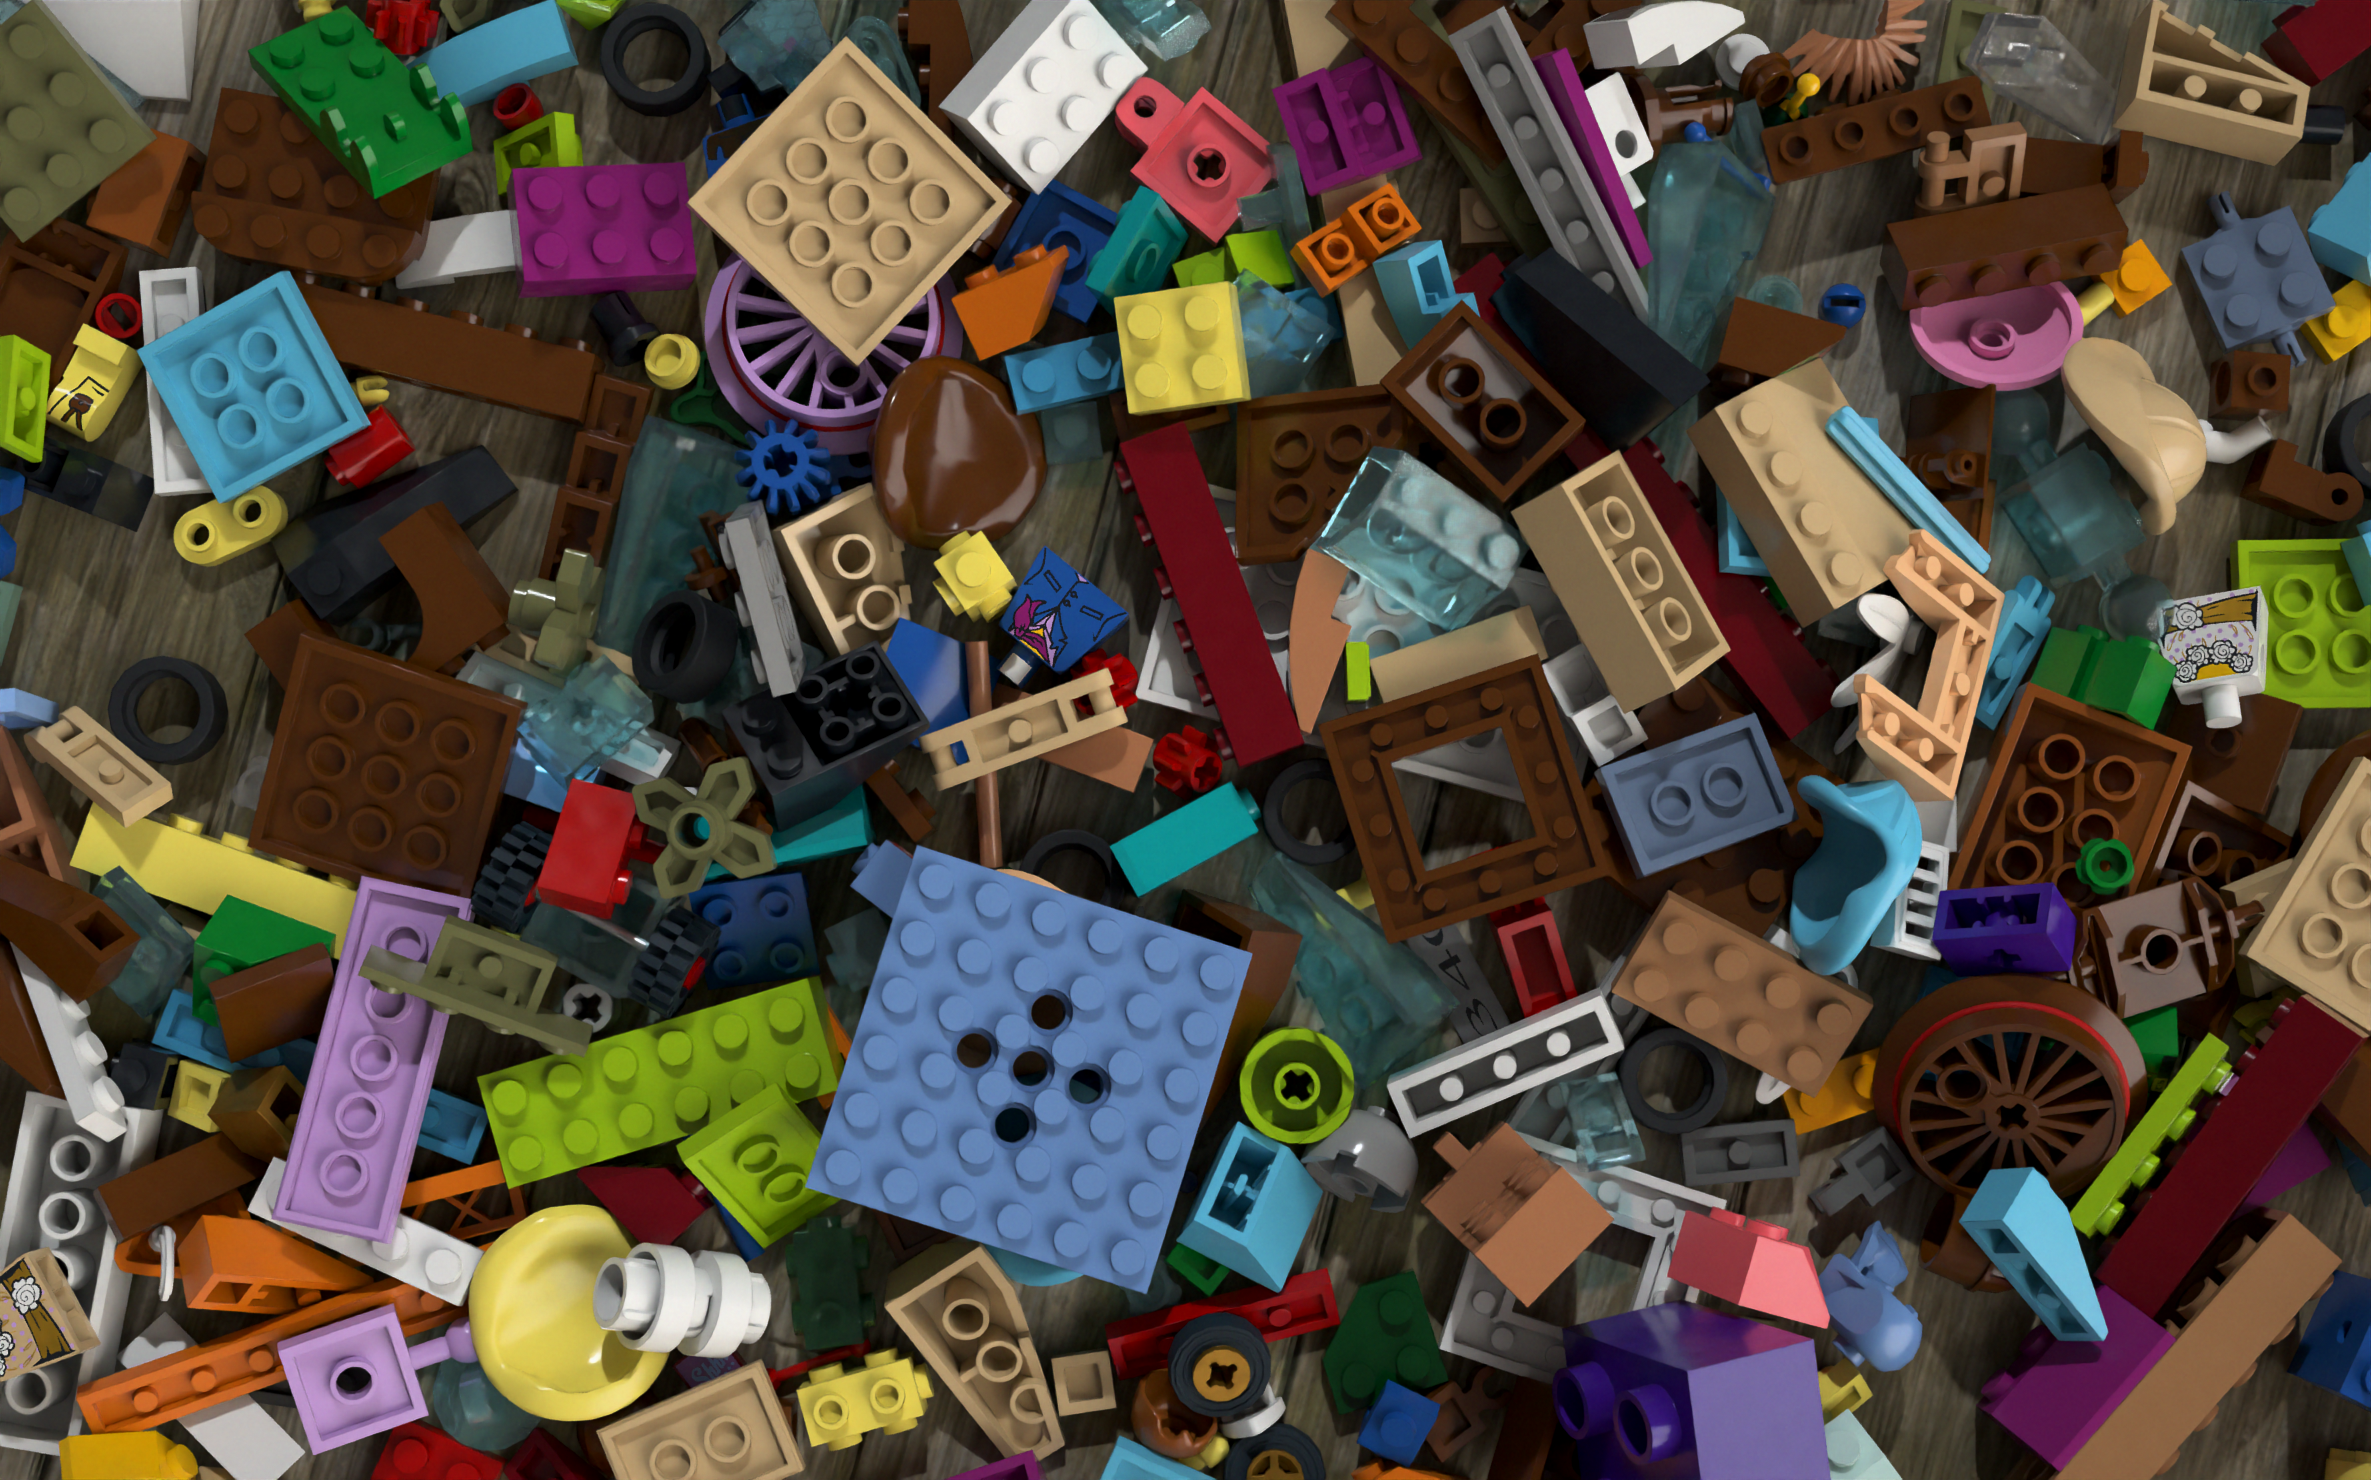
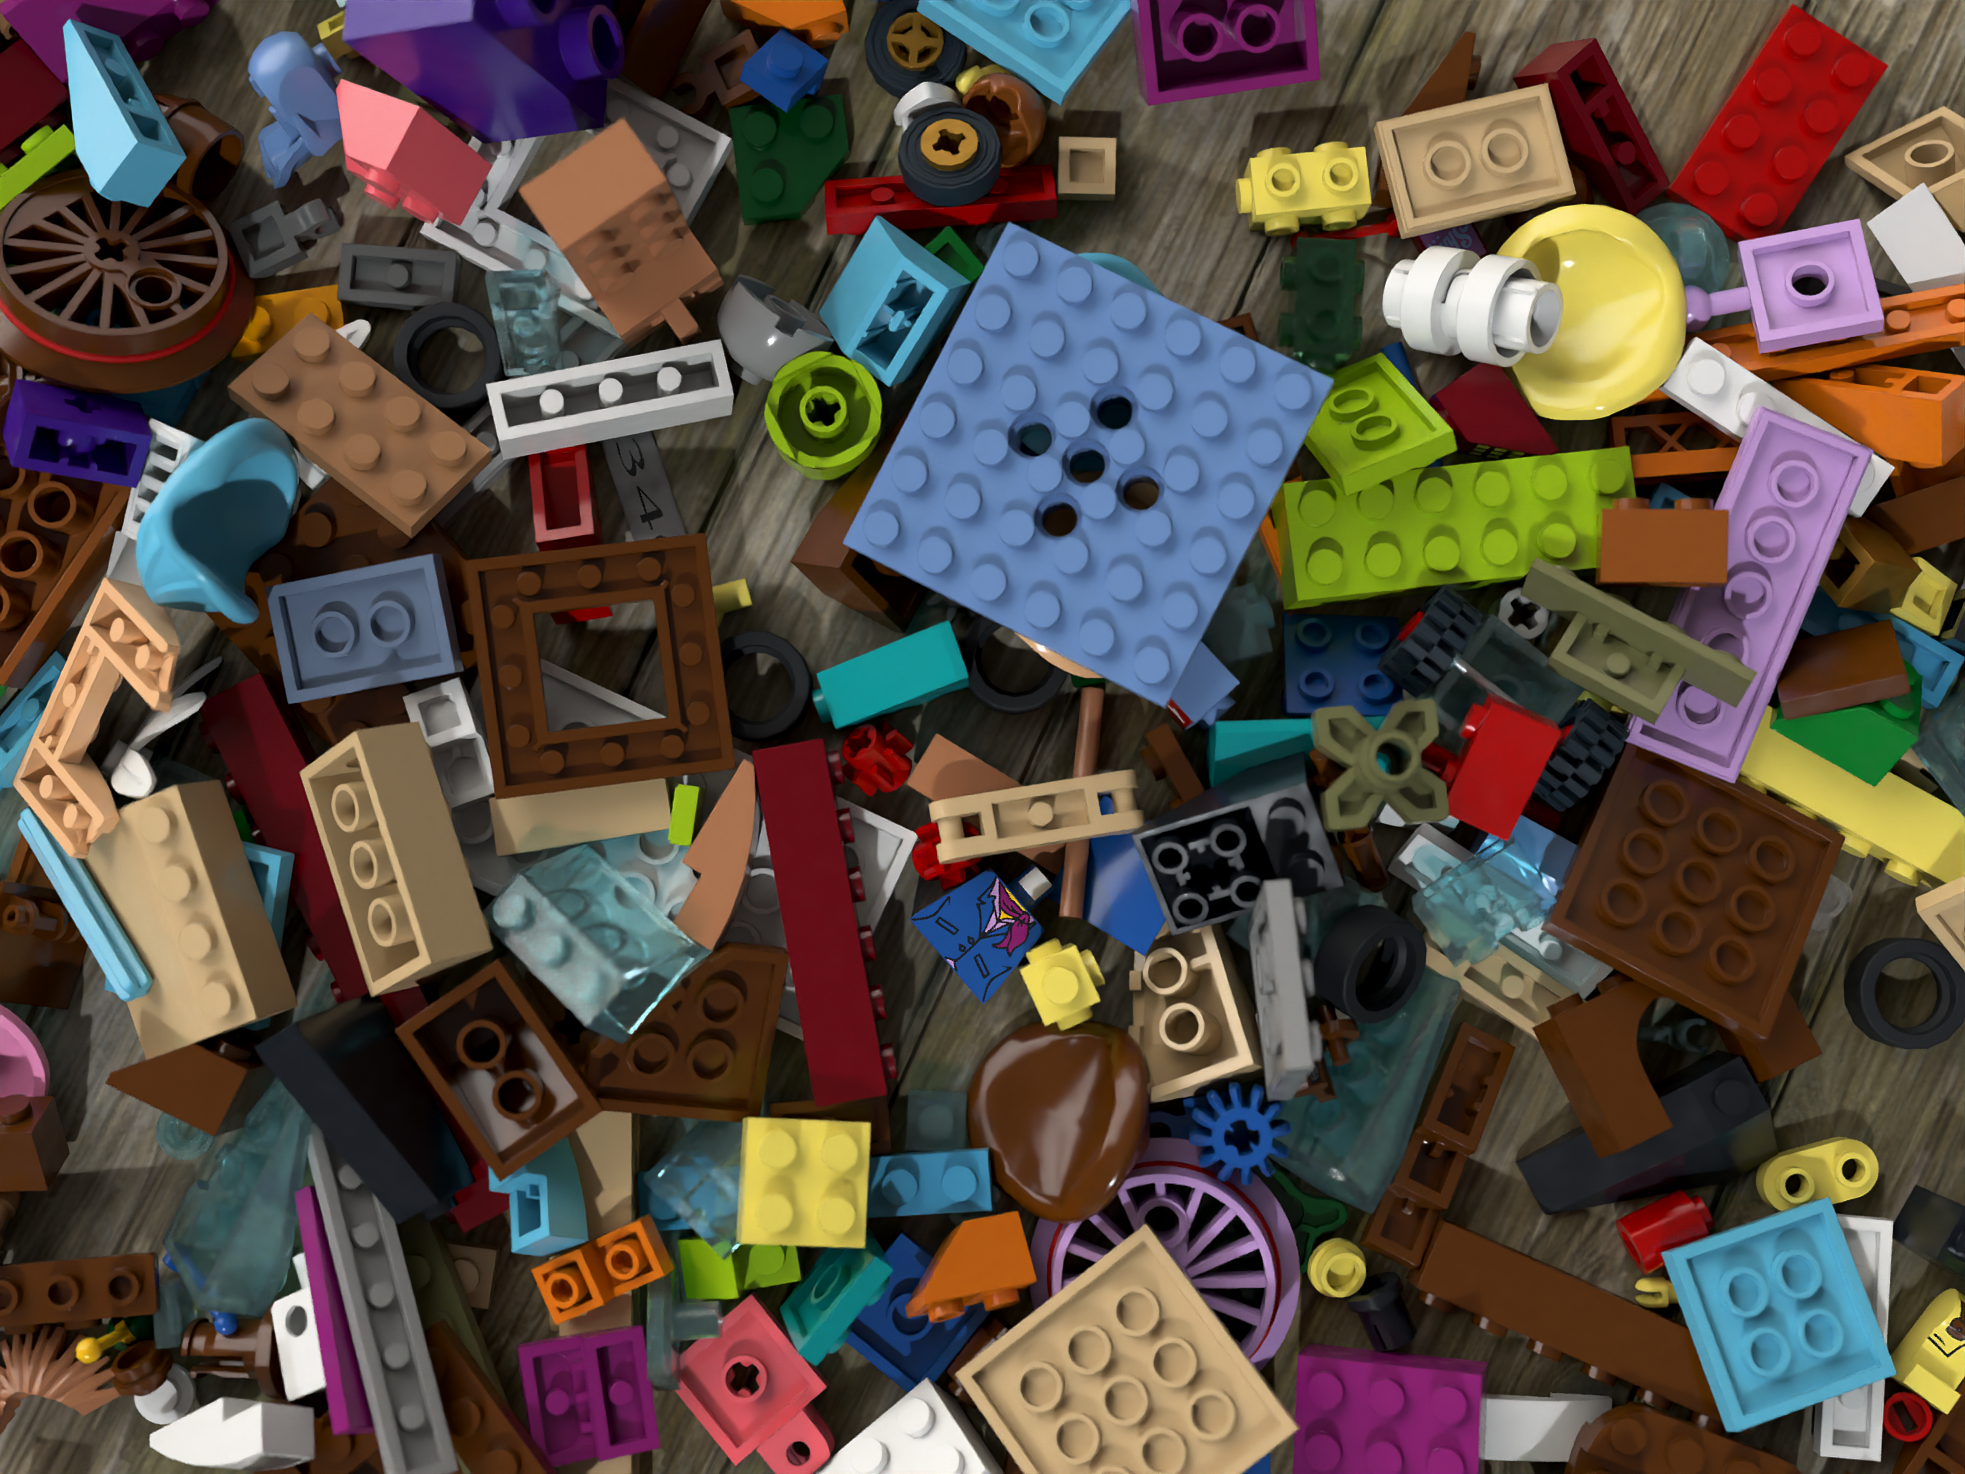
camera: 170 degrees left, 0 degrees up
olive plant [508,548,608,682] -> none
tan wedge [884,1241,1065,1461] -> none
clear light blue wedge [1247,851,1461,1090] -> none
blue hinge [1818,283,1866,330] -> none
none -> dark orange brick [1596,498,1729,588]

